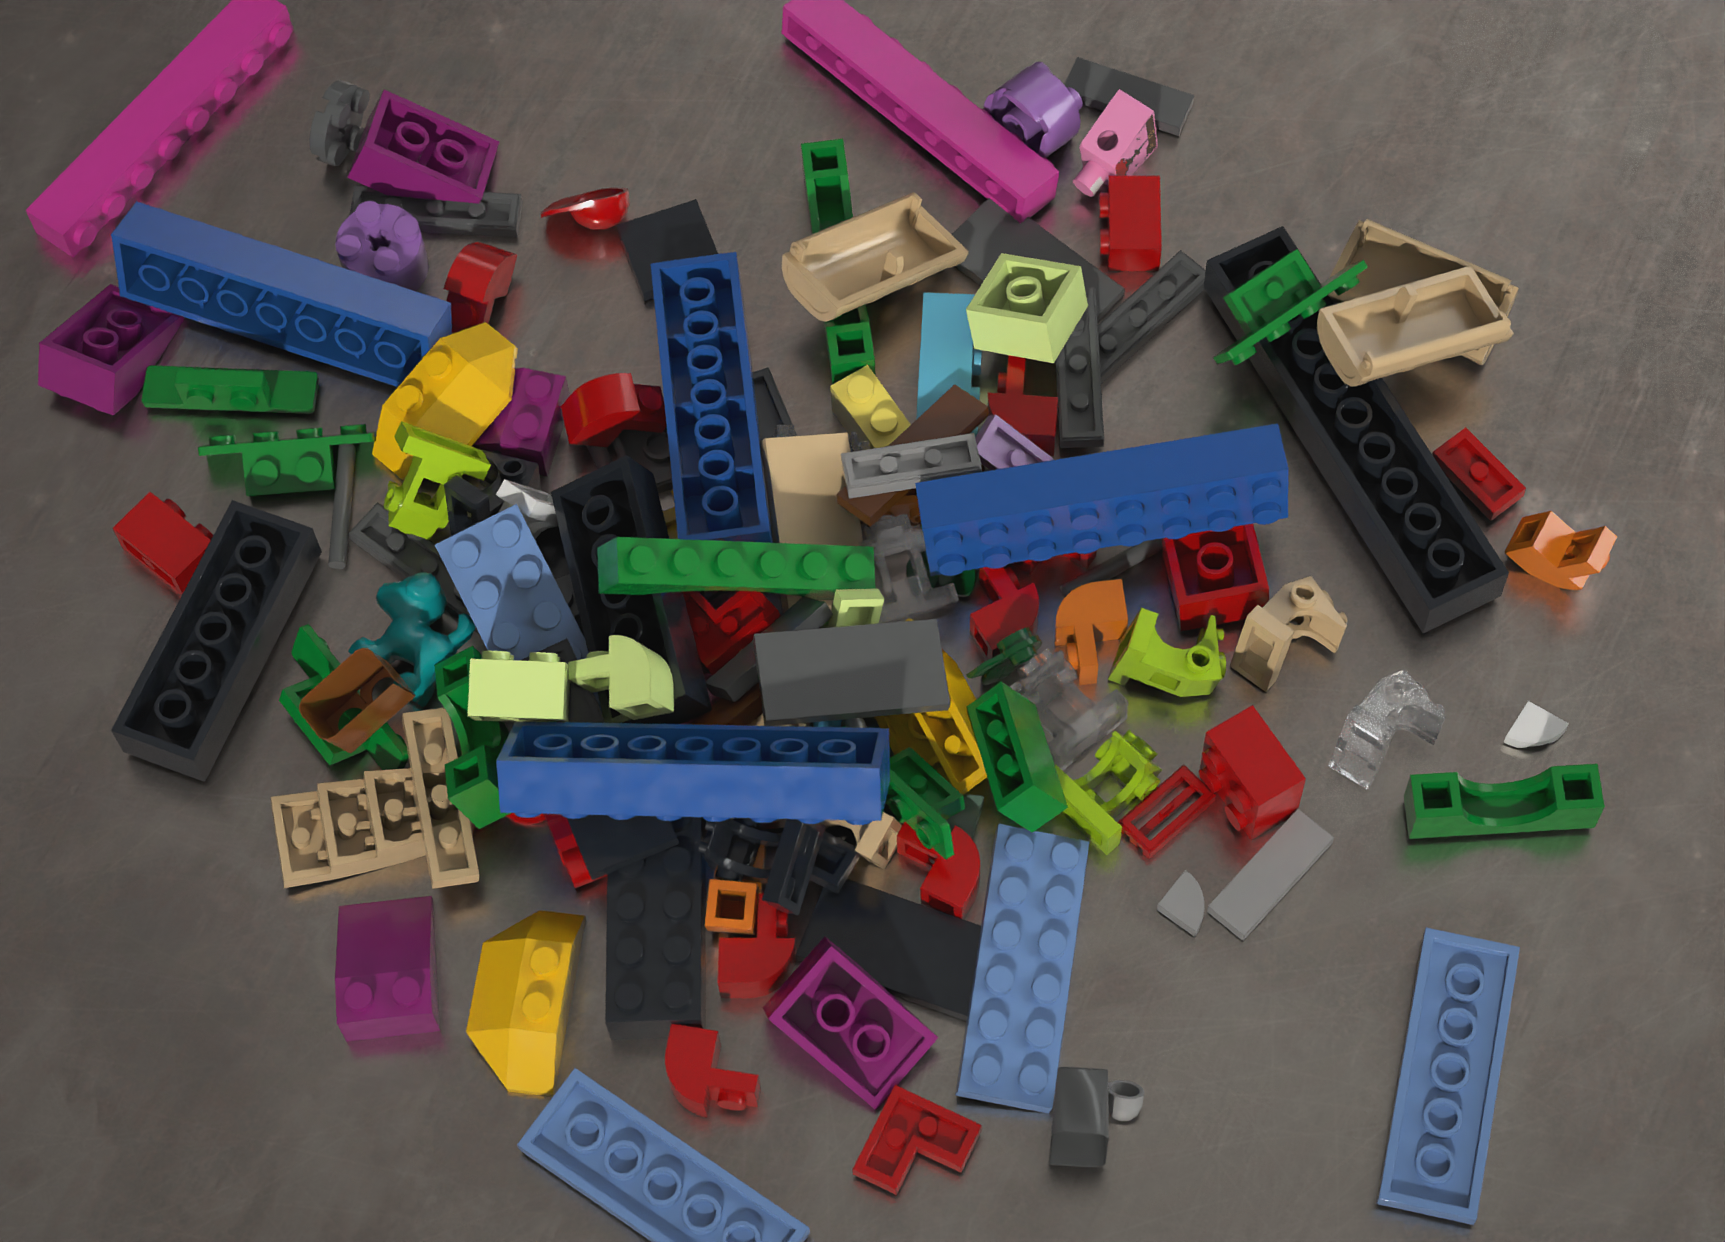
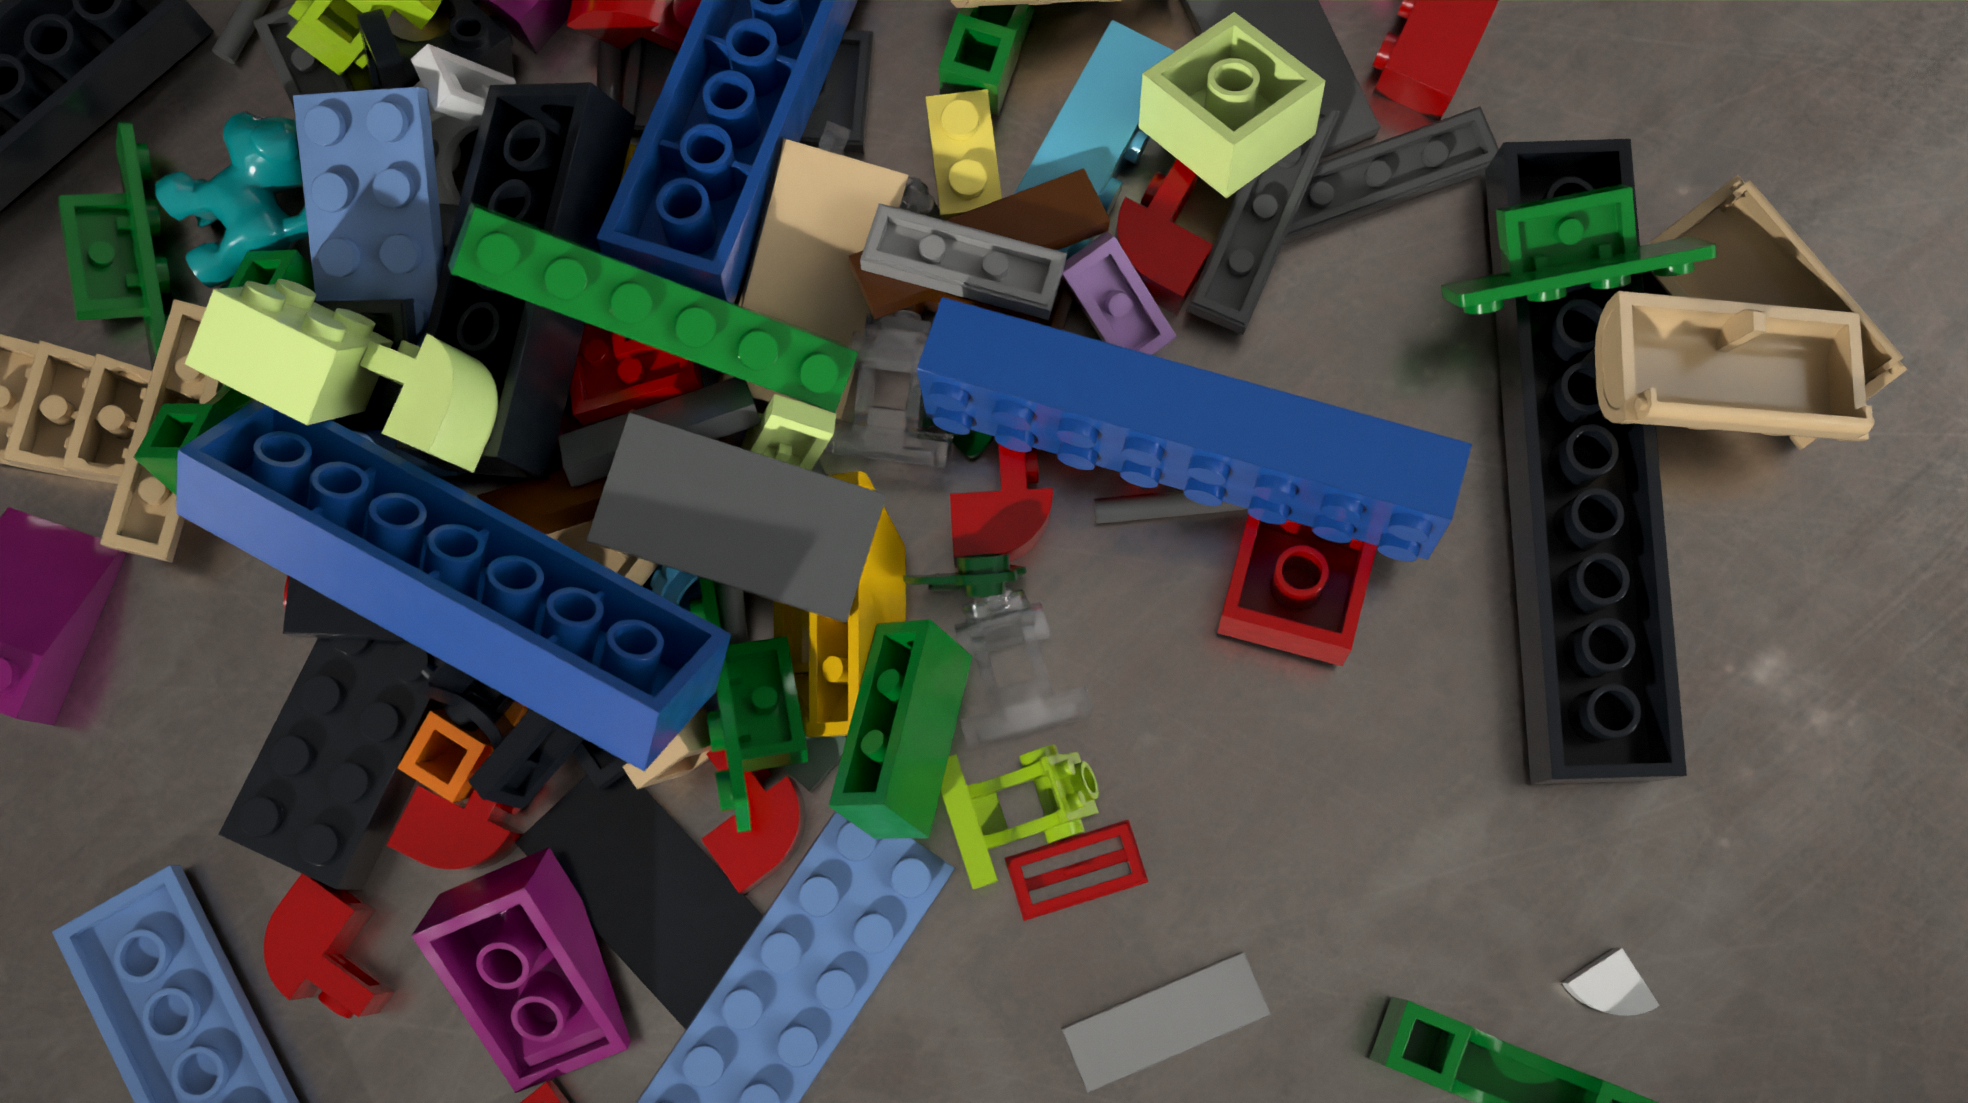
camera: 25 degrees right, 15 degrees up
dark orange piece [299,648,416,754] -> none
yellow wedge [466,910,586,1097] -> none
orange brick [1054,579,1128,685] -> none
lime tile [1107,607,1226,697] -> none
light grey tile [1157,870,1205,937] -> none
red brick [1199,705,1306,841] -> none
tan tile [1230,576,1347,692] -> none
clear tile [1328,669,1446,790] -> none
red plate [1432,427,1526,521] -> none
orange brick [1504,511,1617,590] -> none

